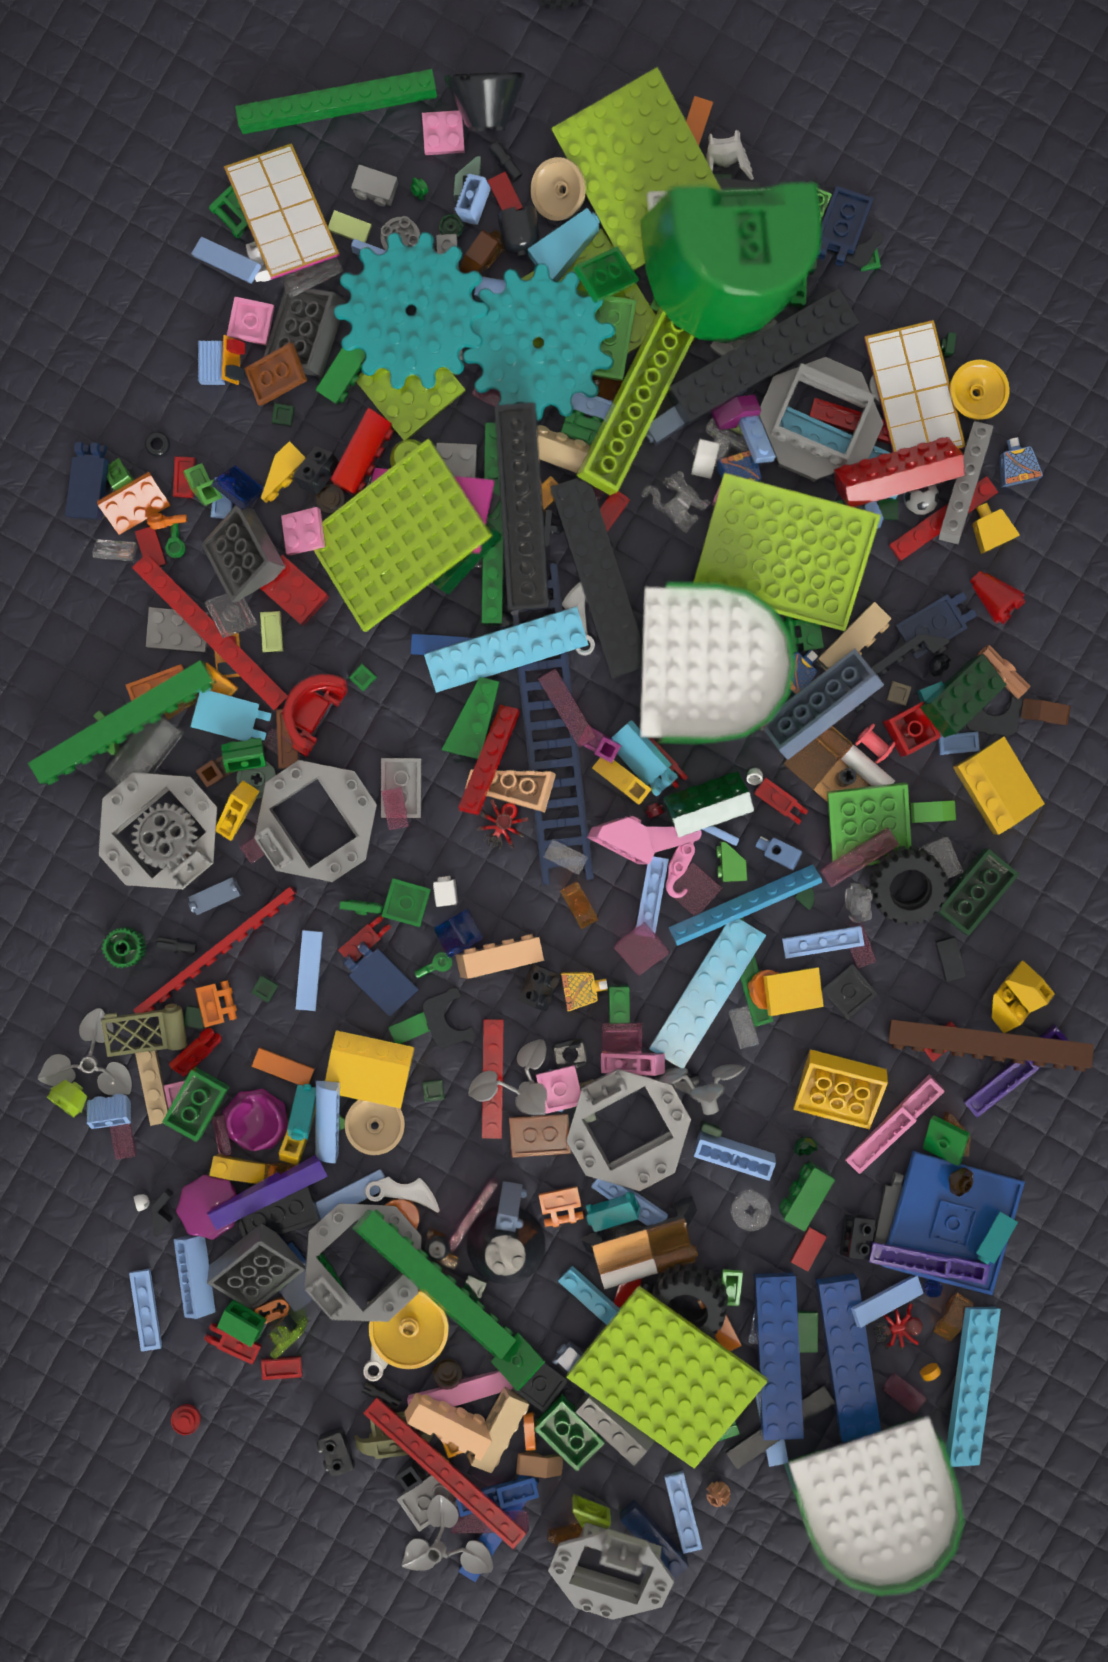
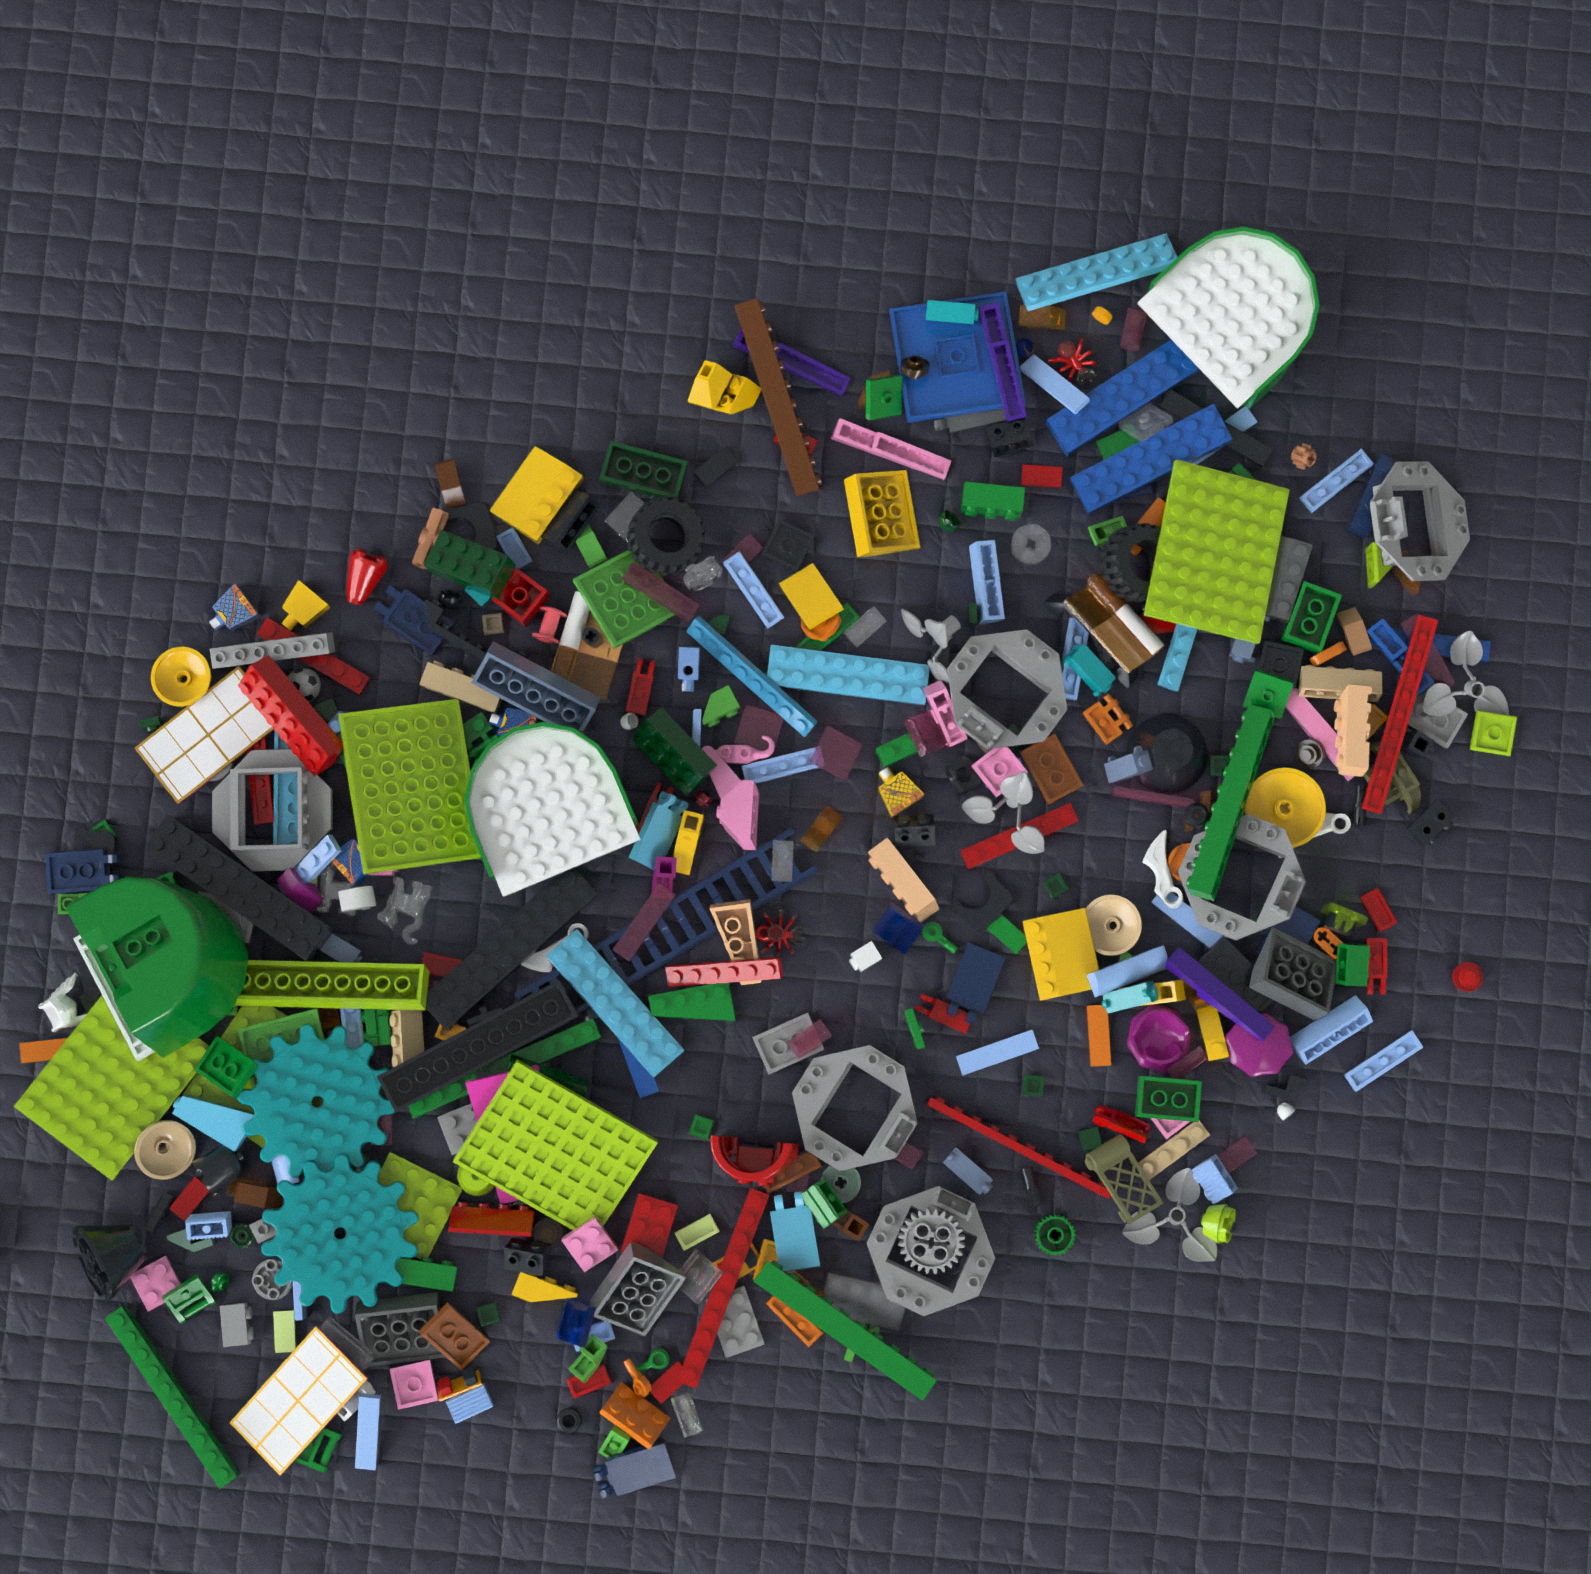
camera: 115 degrees left, 5 degrees down
orange plate [195,980,237,1027] -> none
yellow slope [216,781,260,841] -> none
green plate [382,878,431,927] -> none
none -> green plate [162,1274,217,1324]
none -> black brick [541,489,600,554]
none -> clear plate [1118,403,1173,442]
none -> lime tile [1469,710,1517,756]

